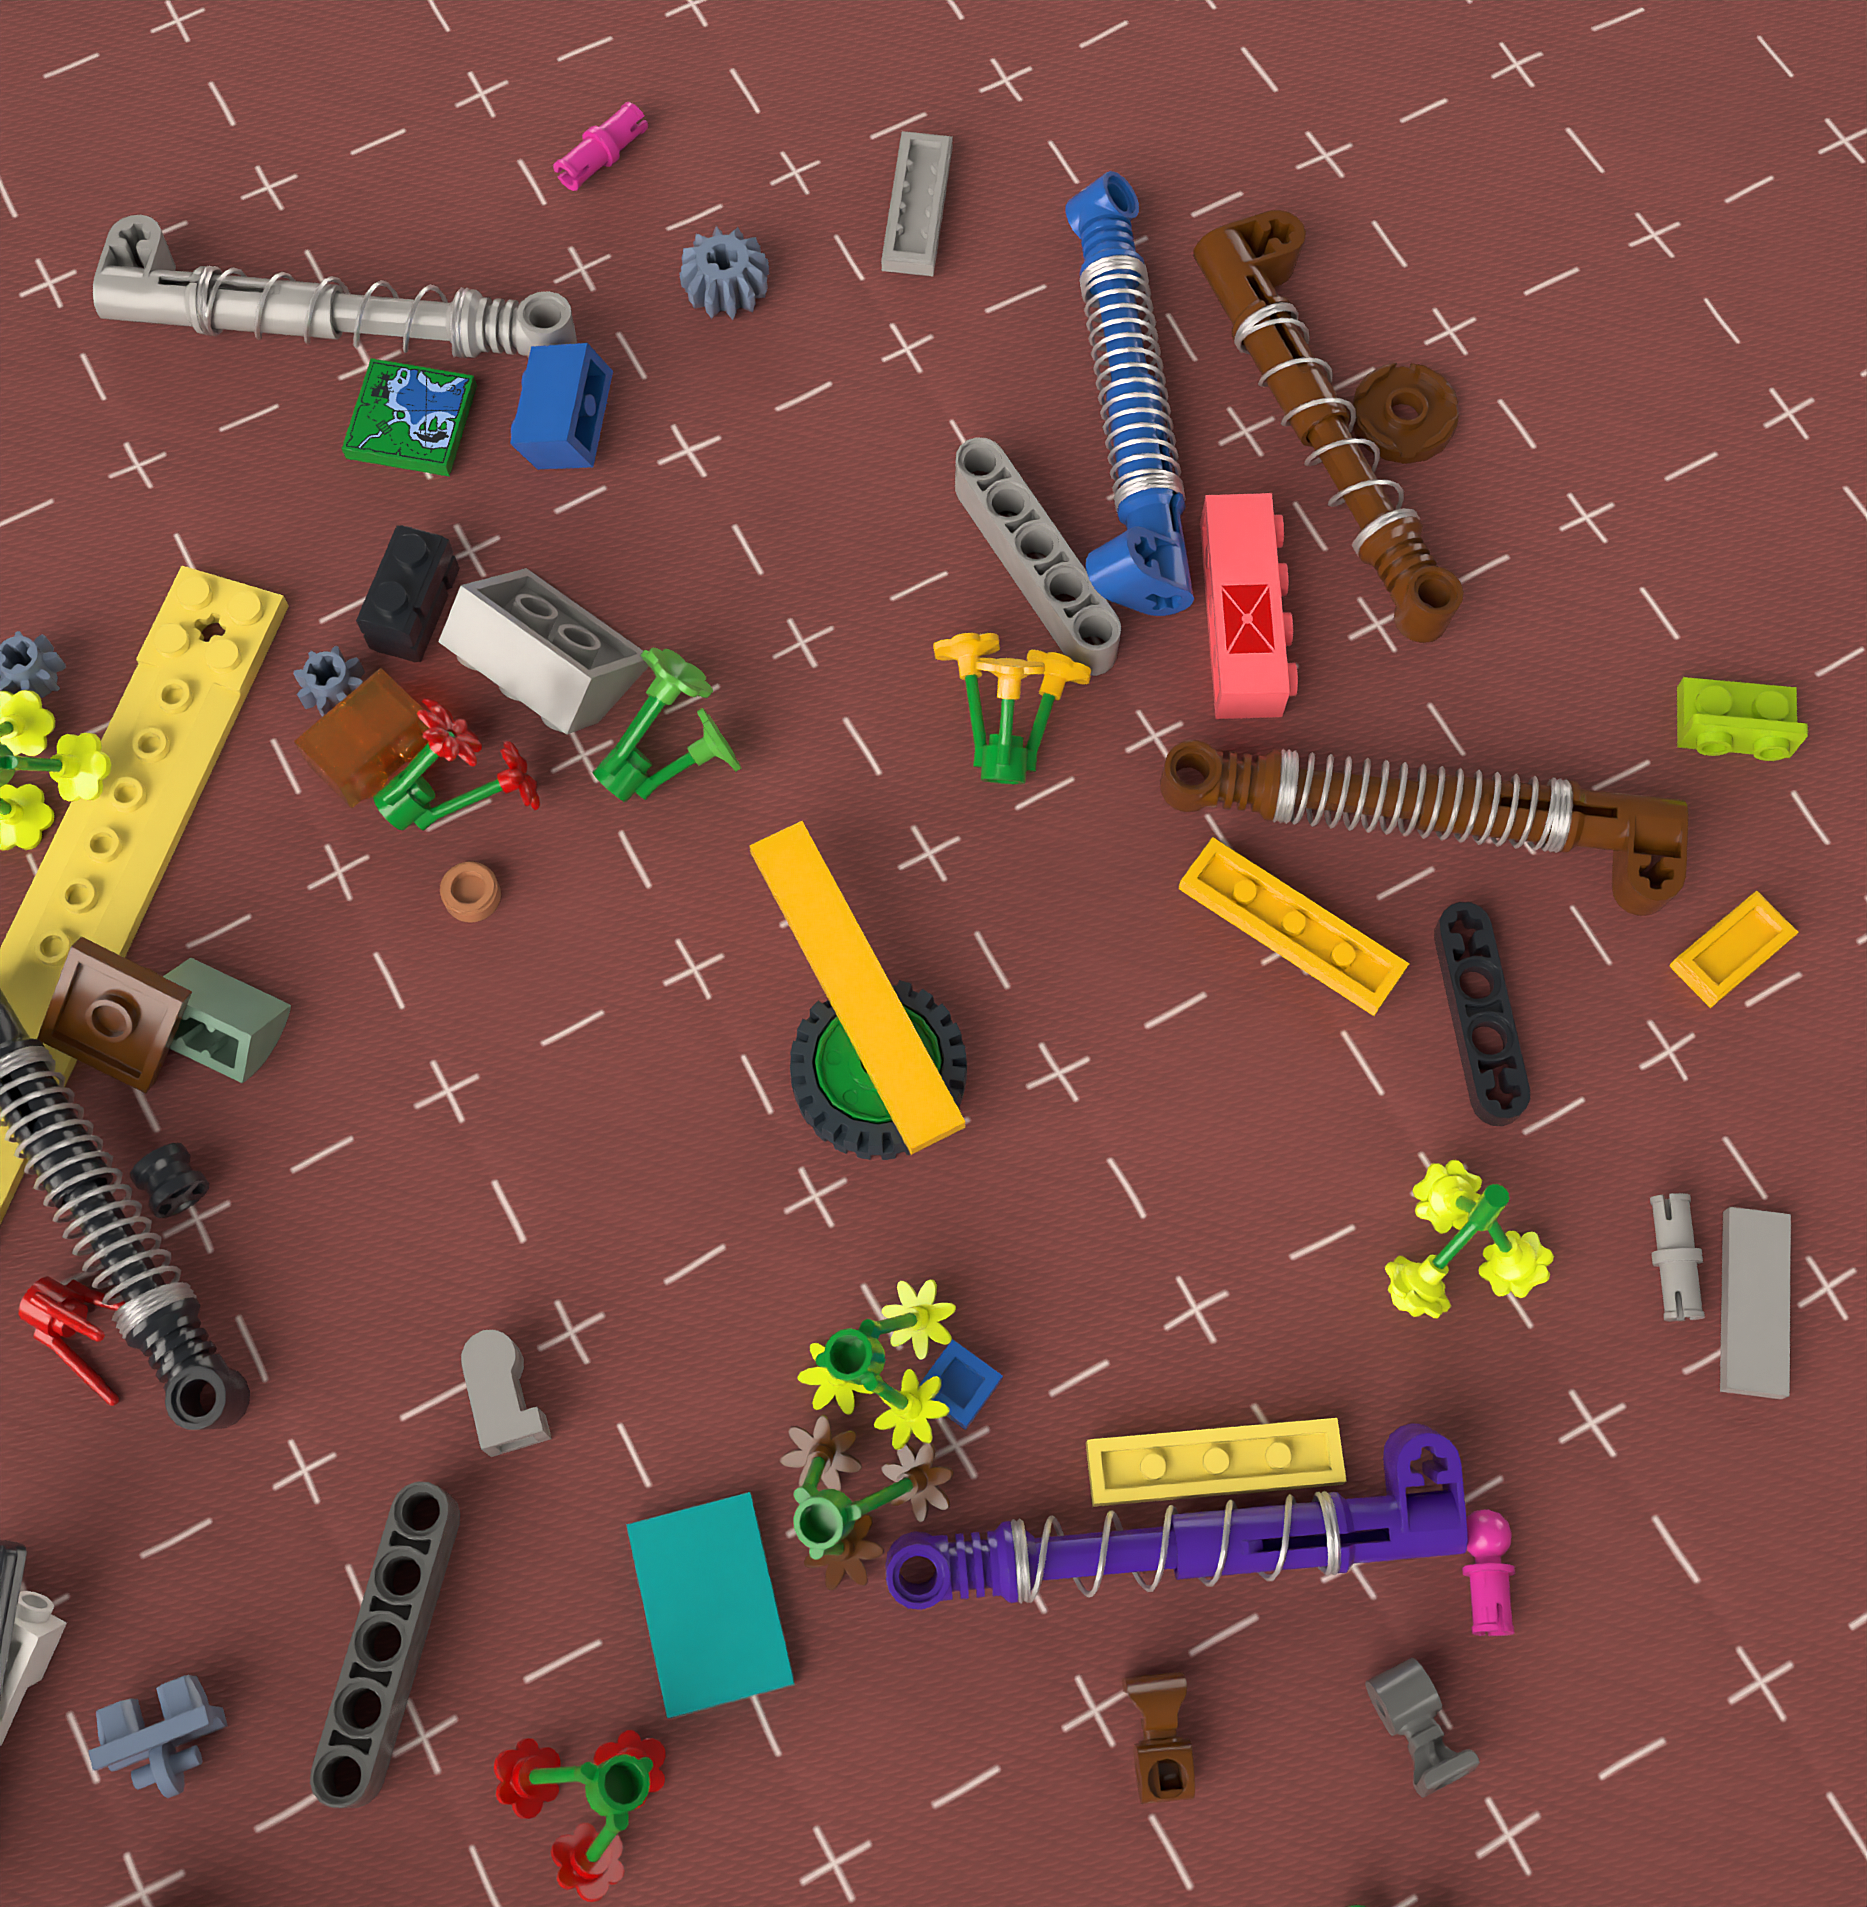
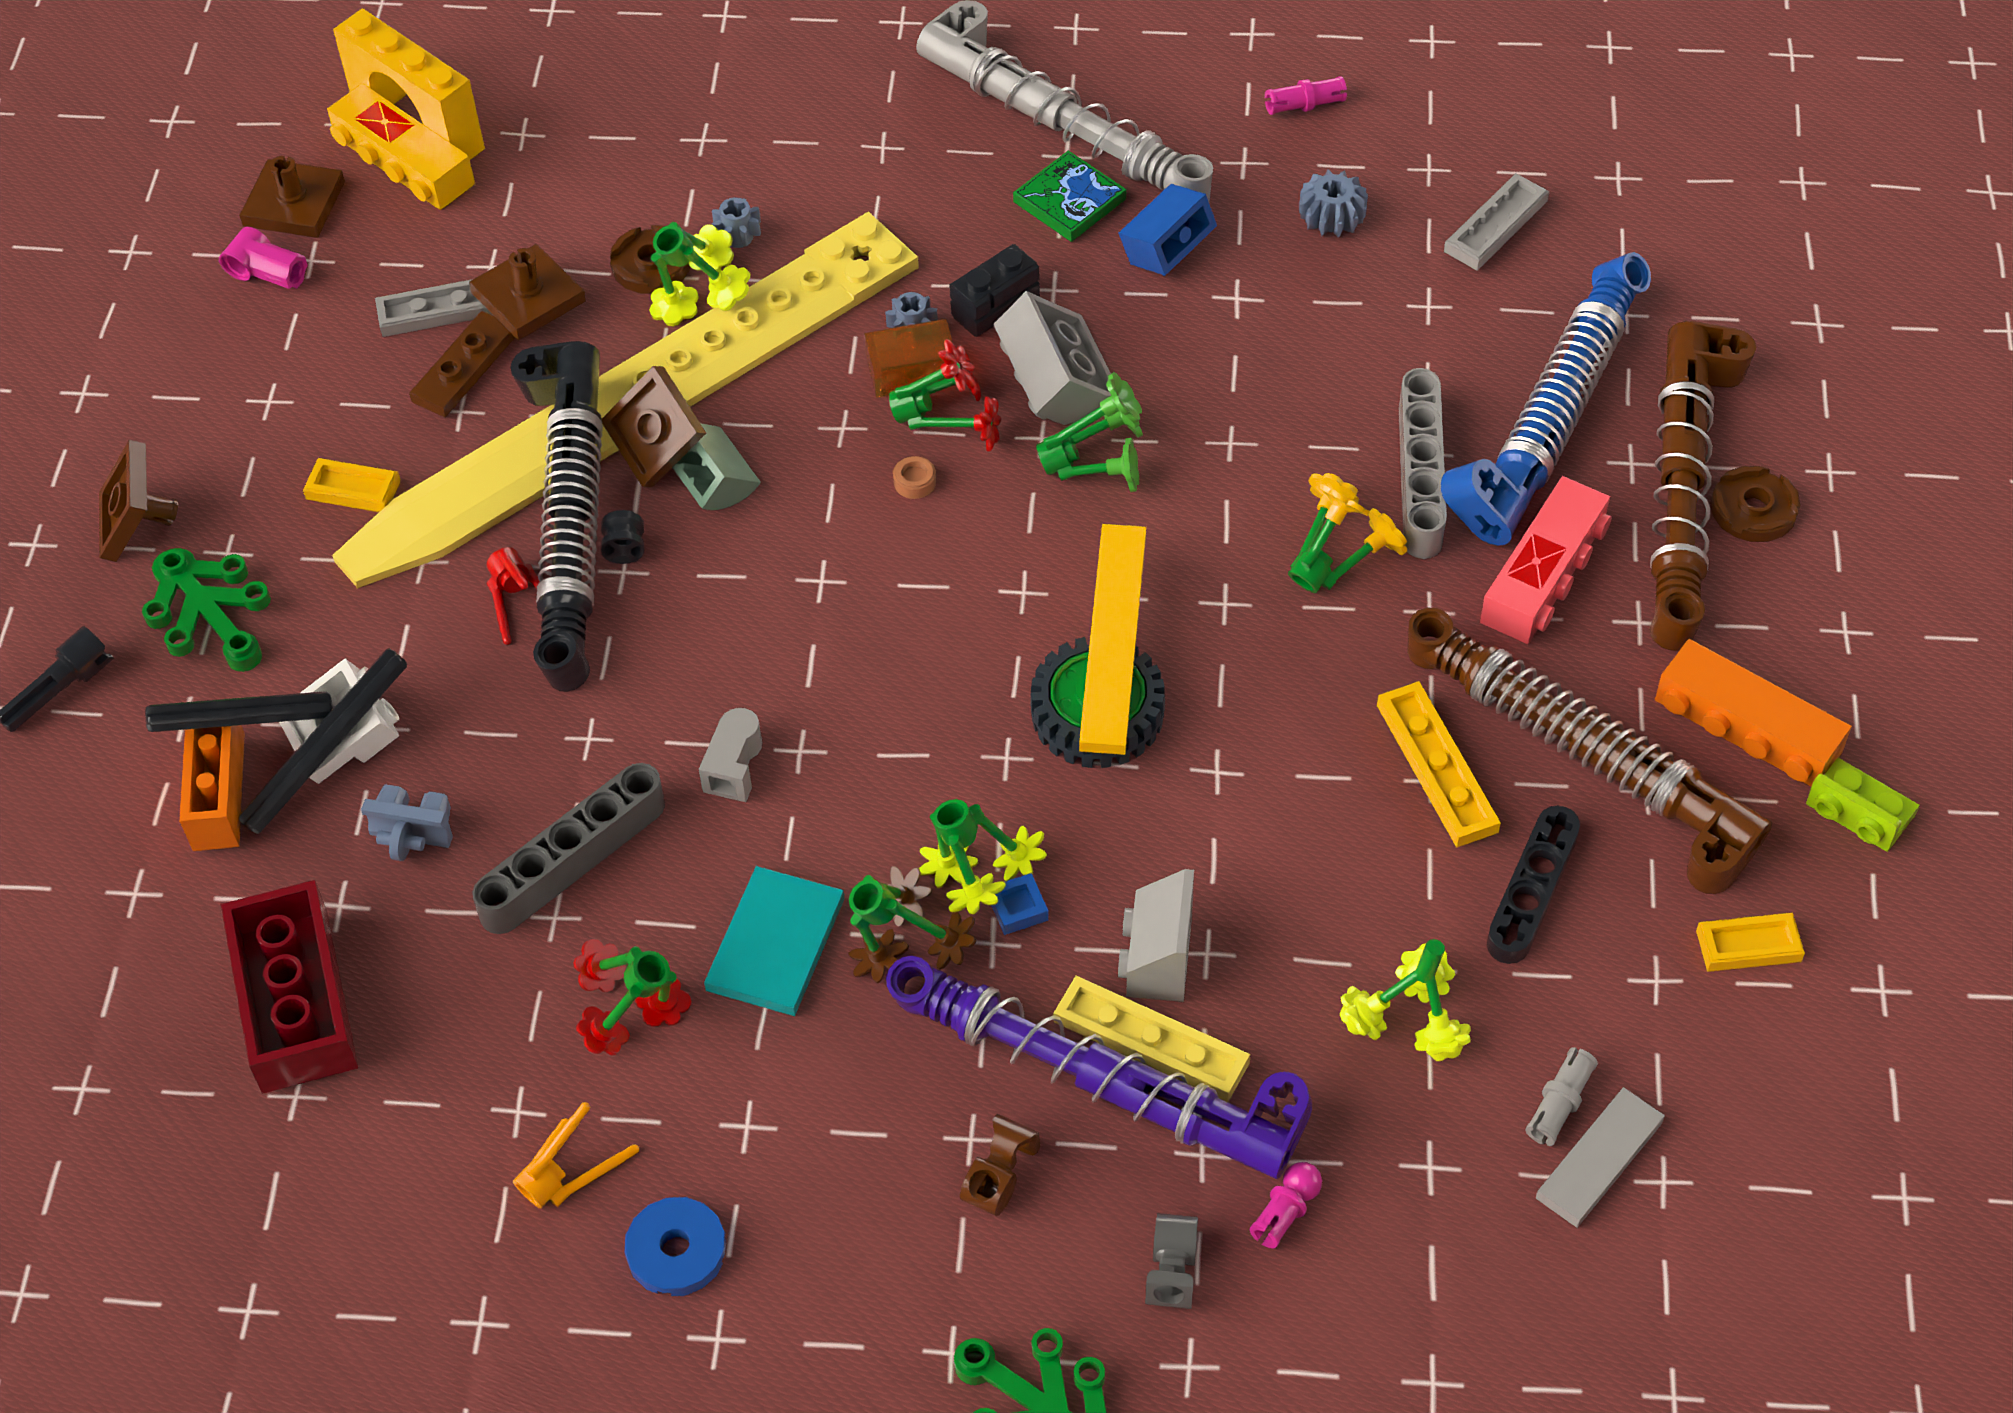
camera: 35 degrees right, 15 degrees down
none -> light grey slope [1118,869,1194,1002]
none -> orange brick [1655,639,1852,787]

